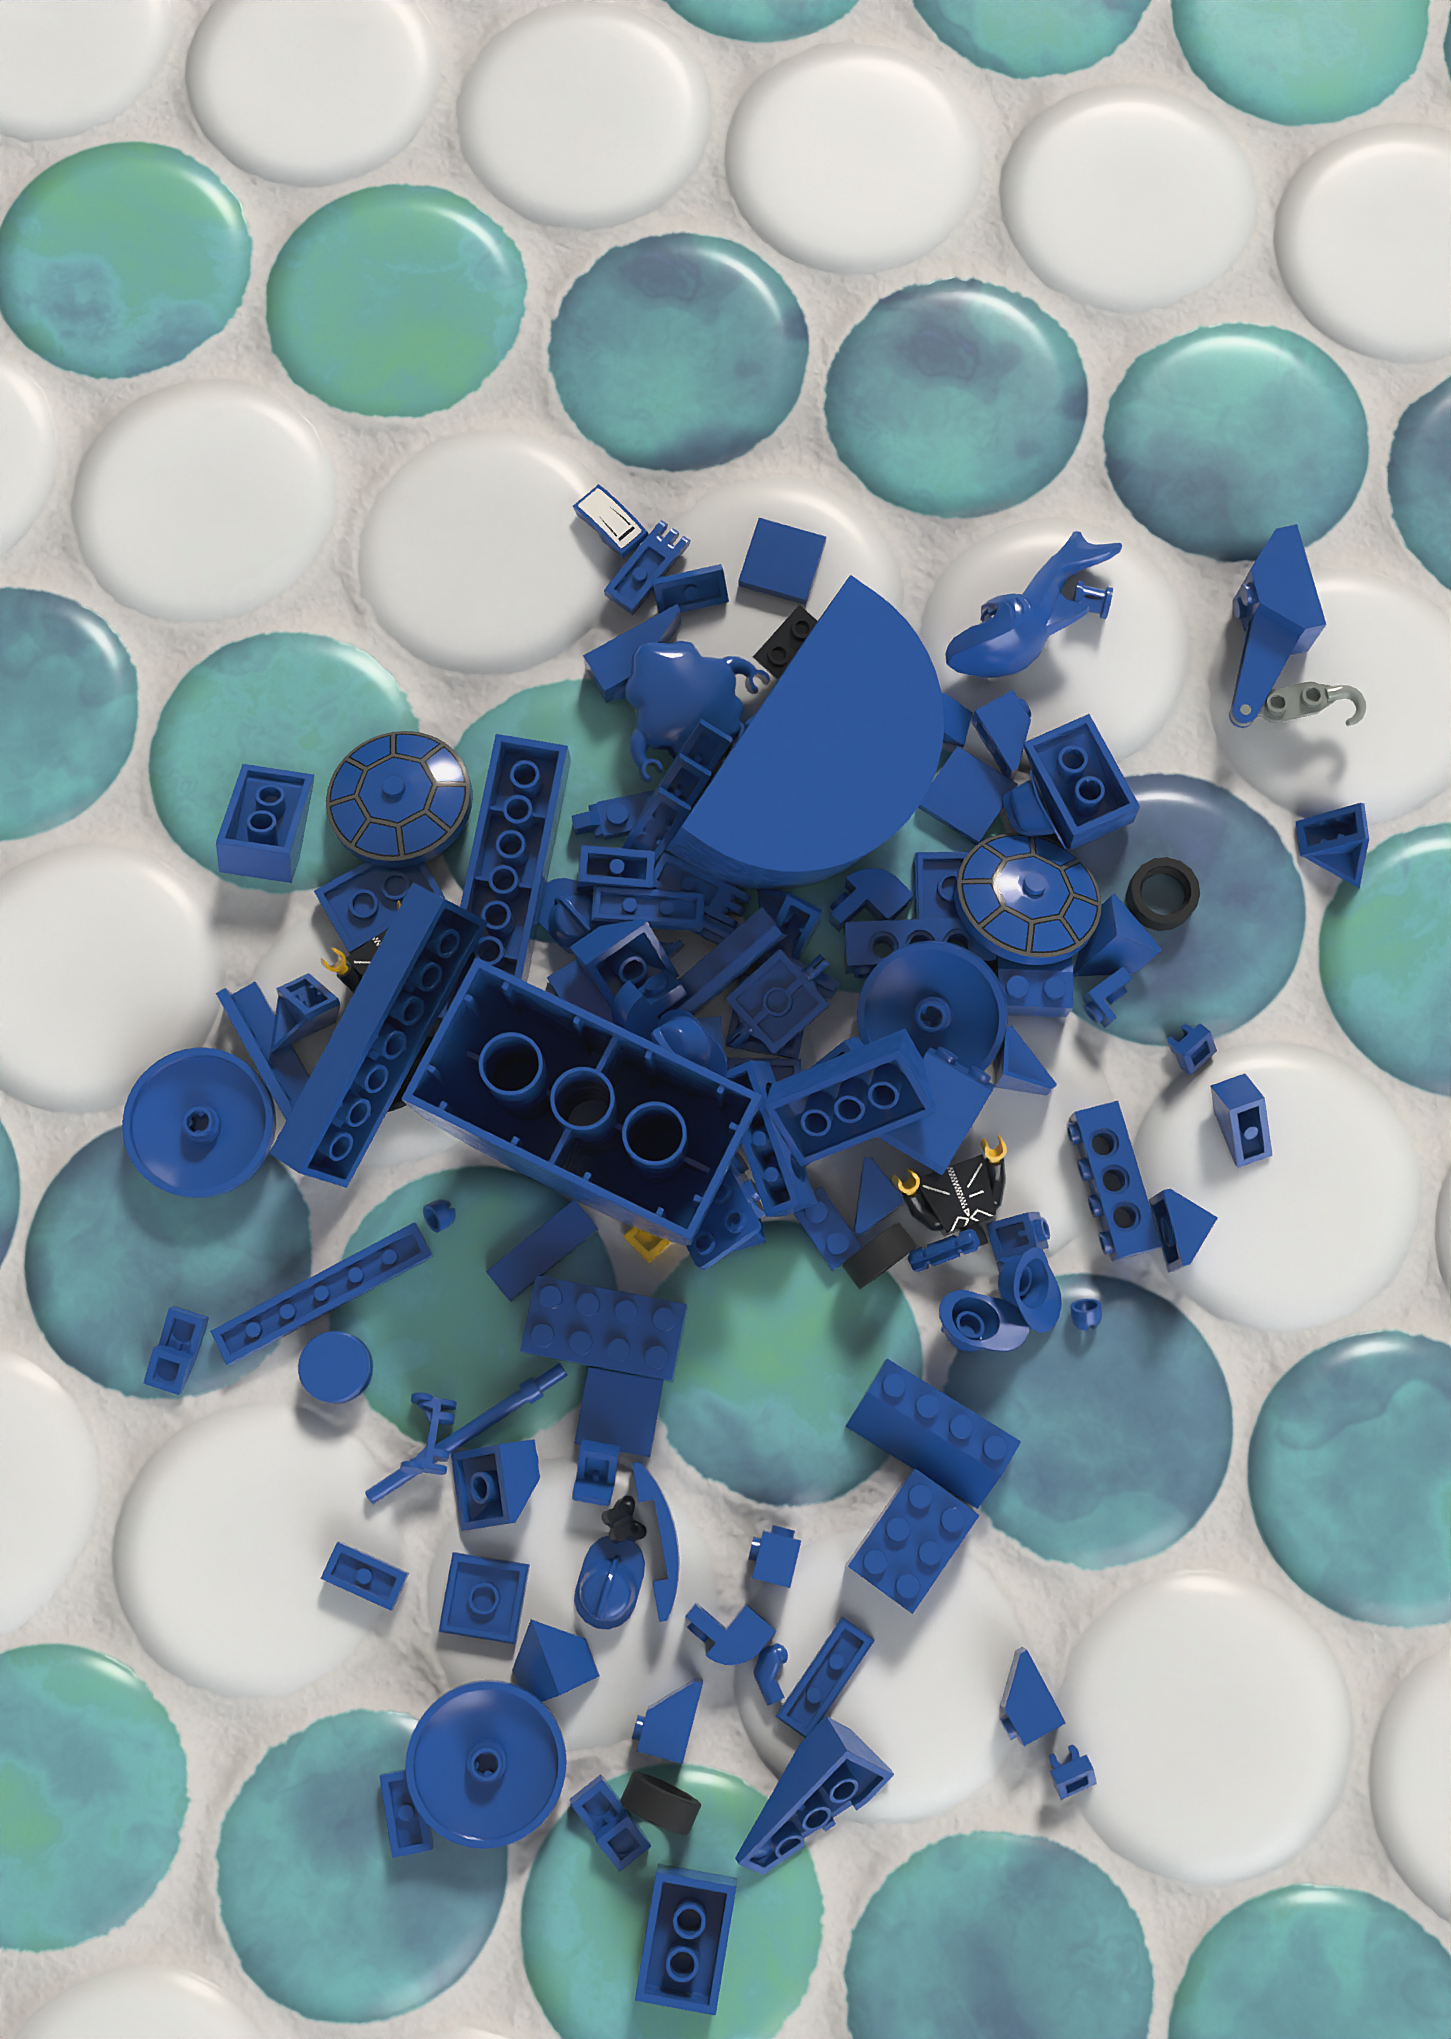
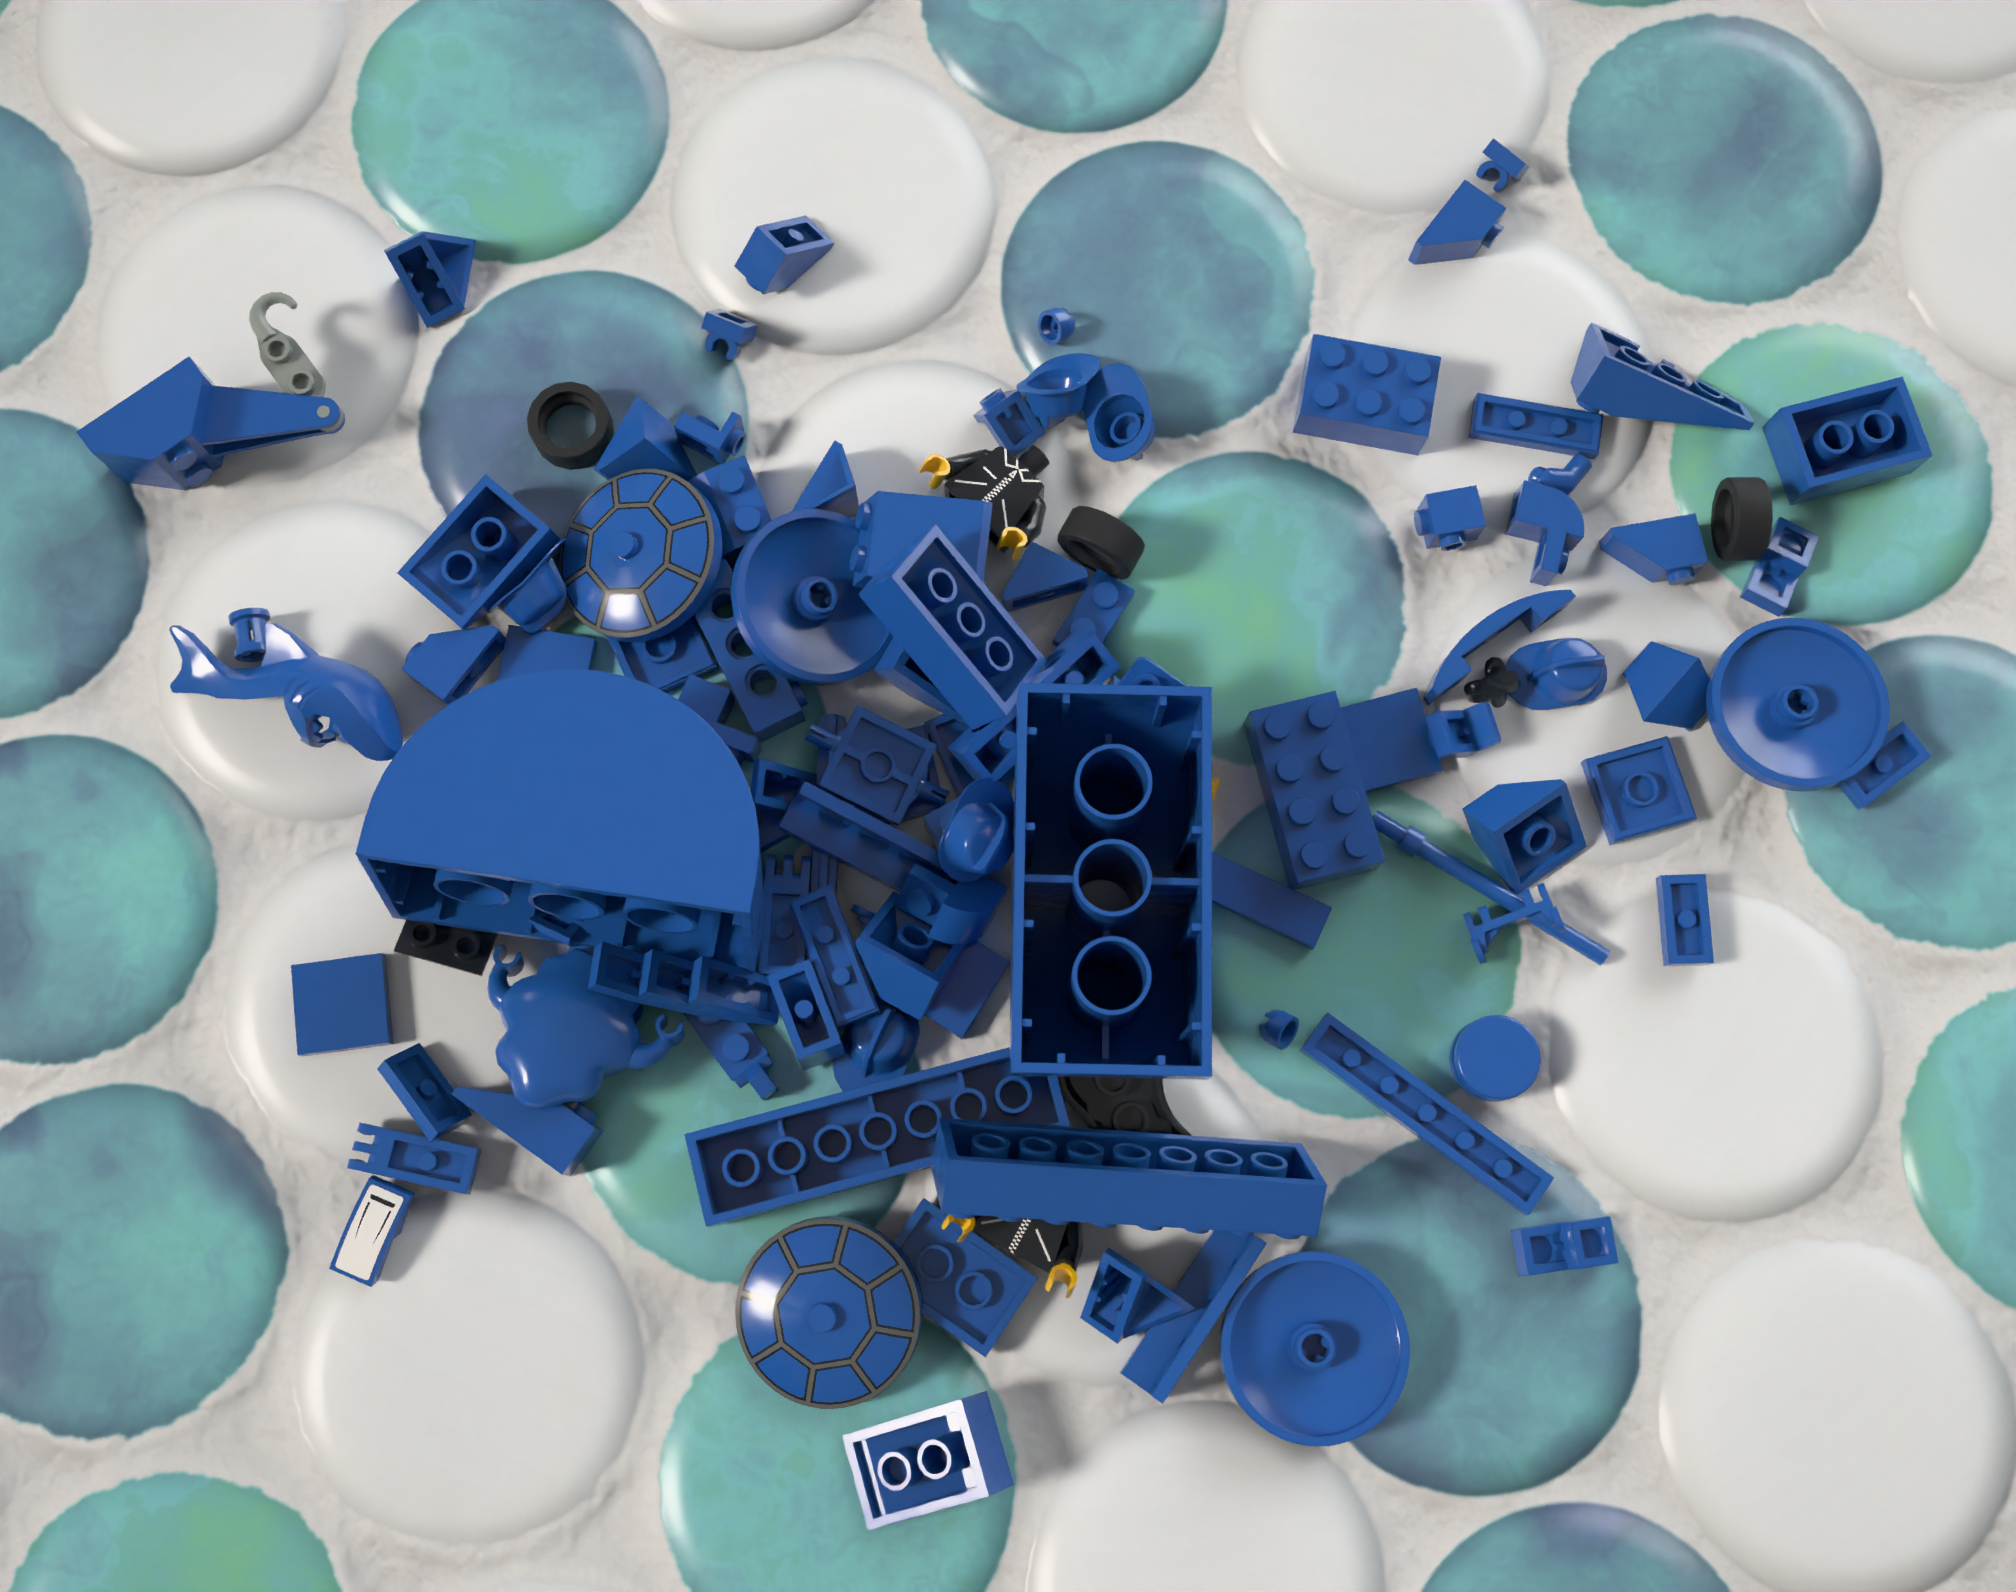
camera: 120 degrees left, 0 degrees up
blue slope [845,1358,1021,1509] -> none
blue axle [908,1229,980,1272] -> none
blue brick [1066,1101,1162,1262] -> none
blue slope [1149,1189,1218,1273] -> none

